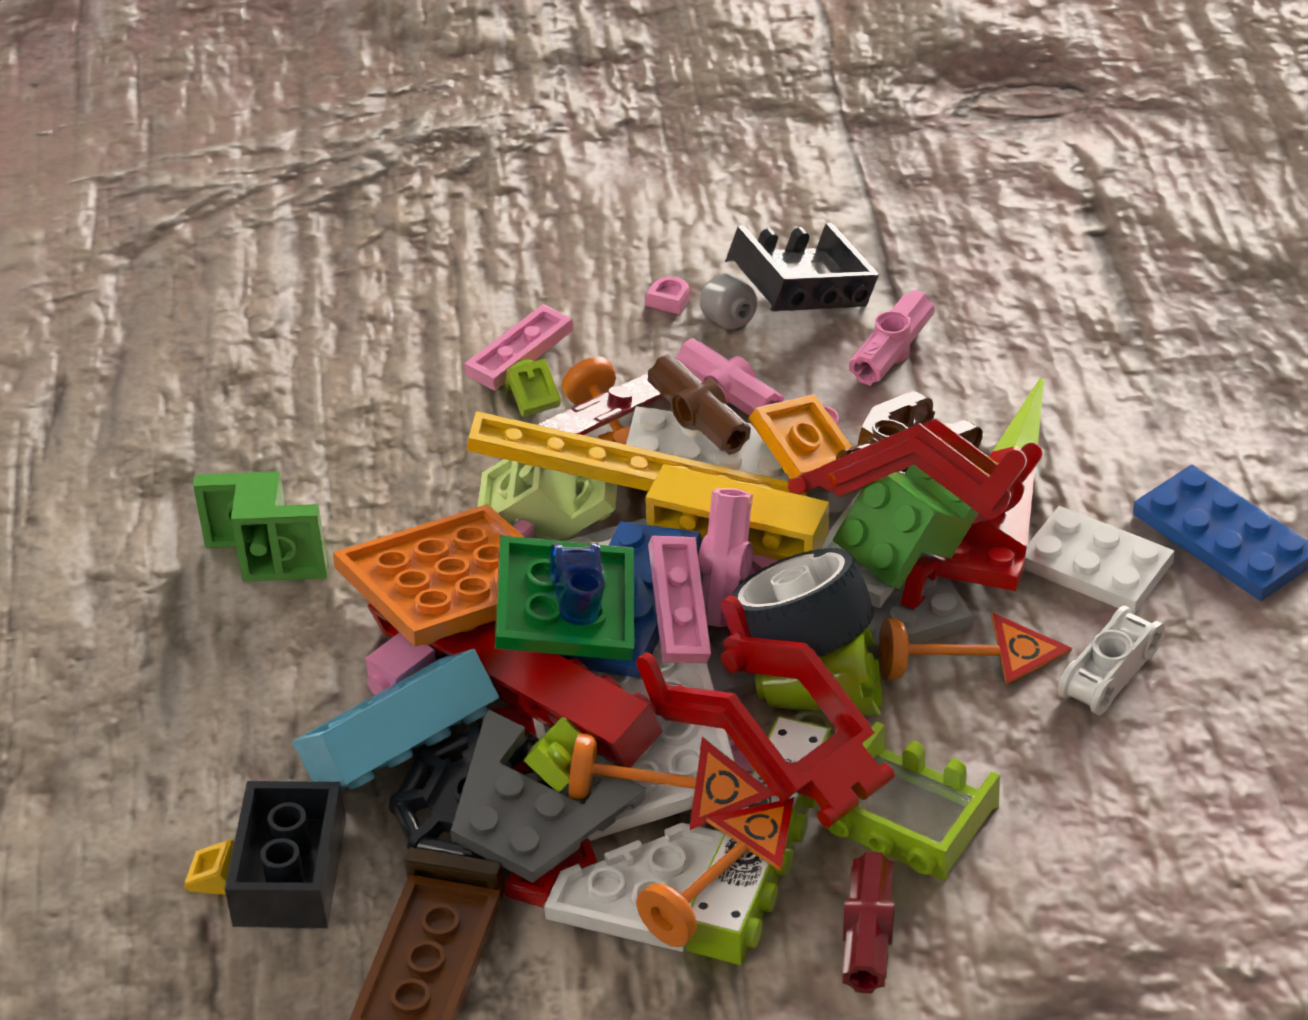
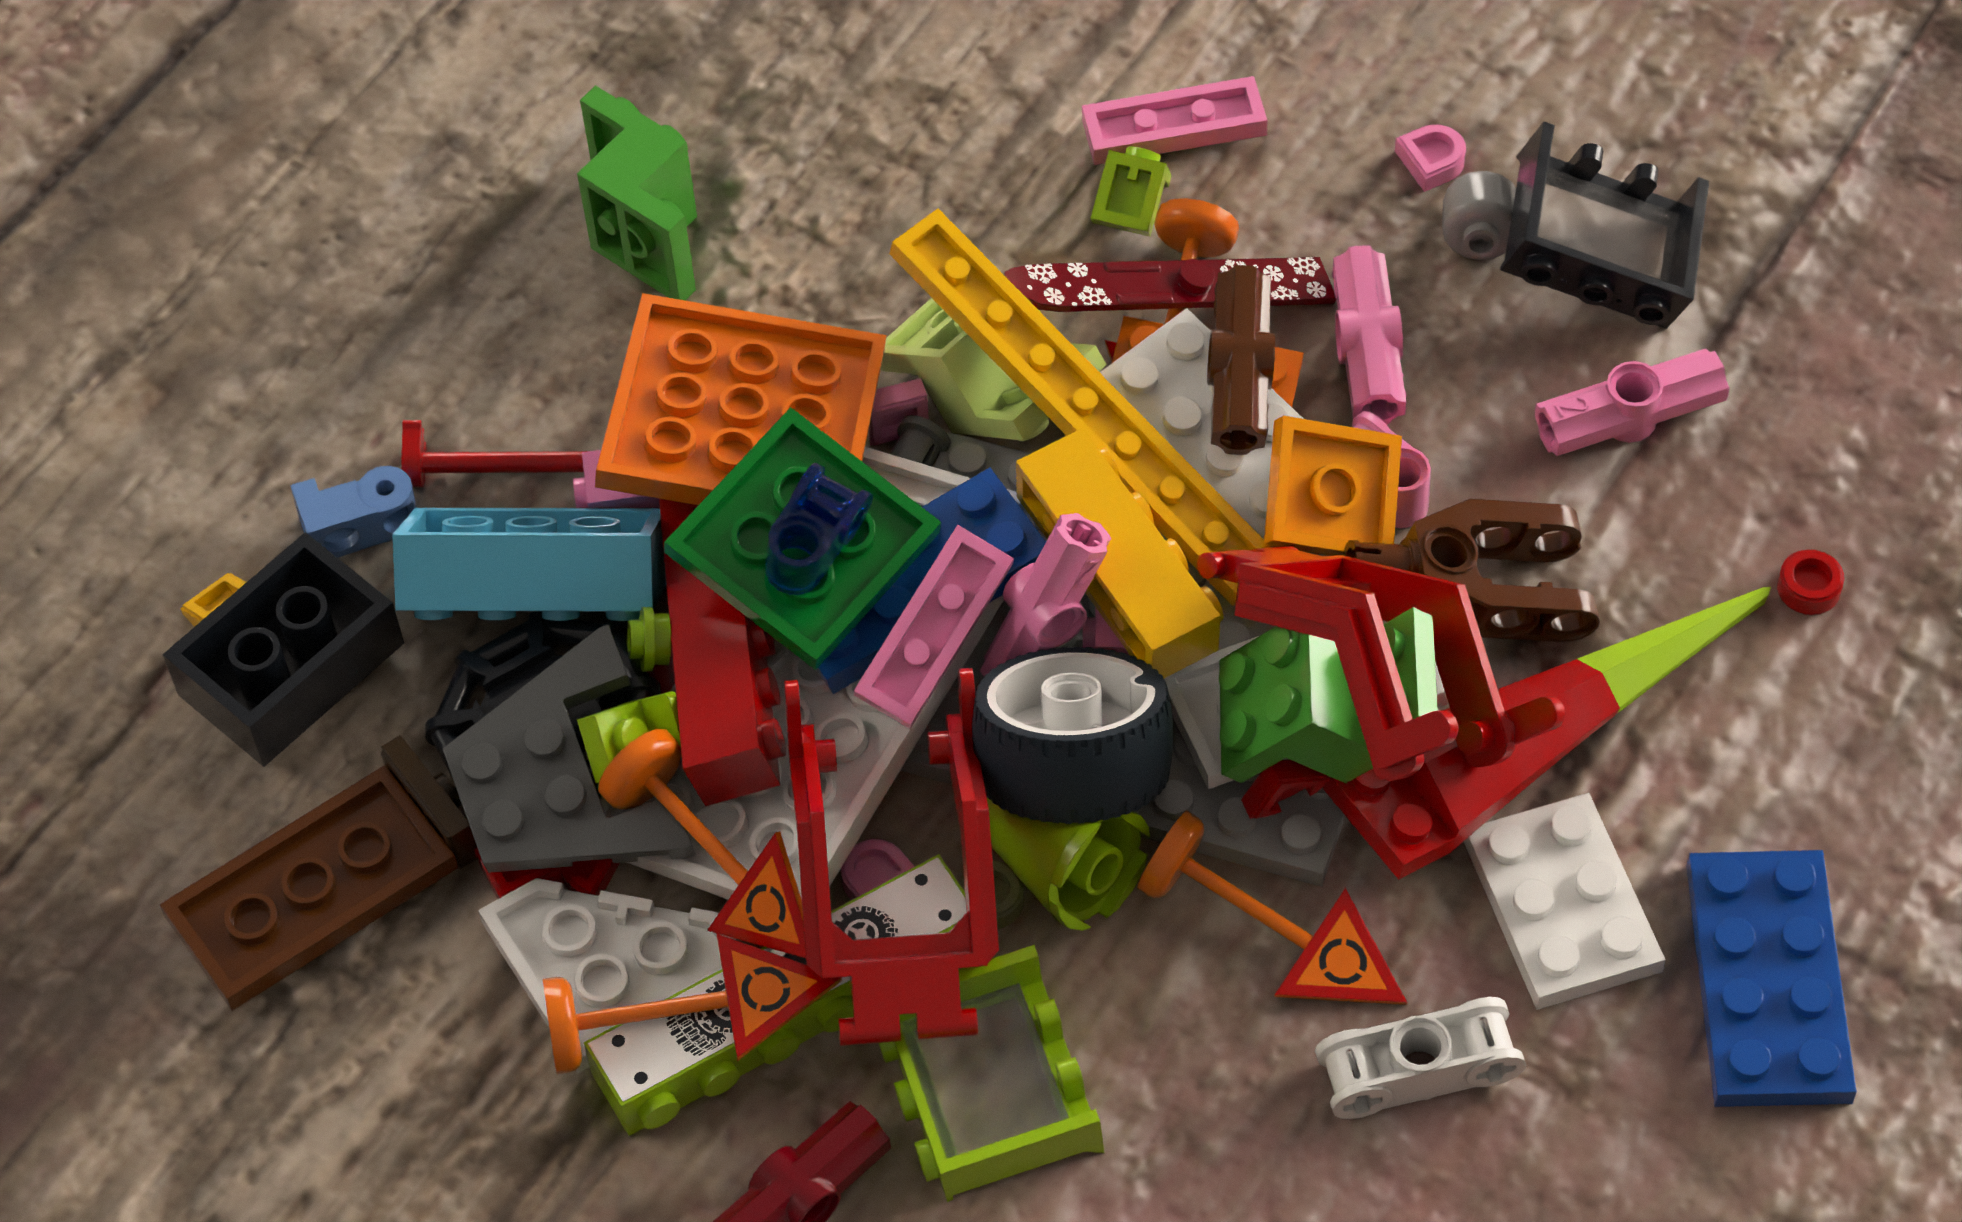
camera: 40 degrees right, 15 degrees up
none -> medium blue leg [290,466,417,558]
none -> red piece [401,420,588,488]
none -> lime plate [627,607,671,672]
none -> red tile [1777,549,1845,615]

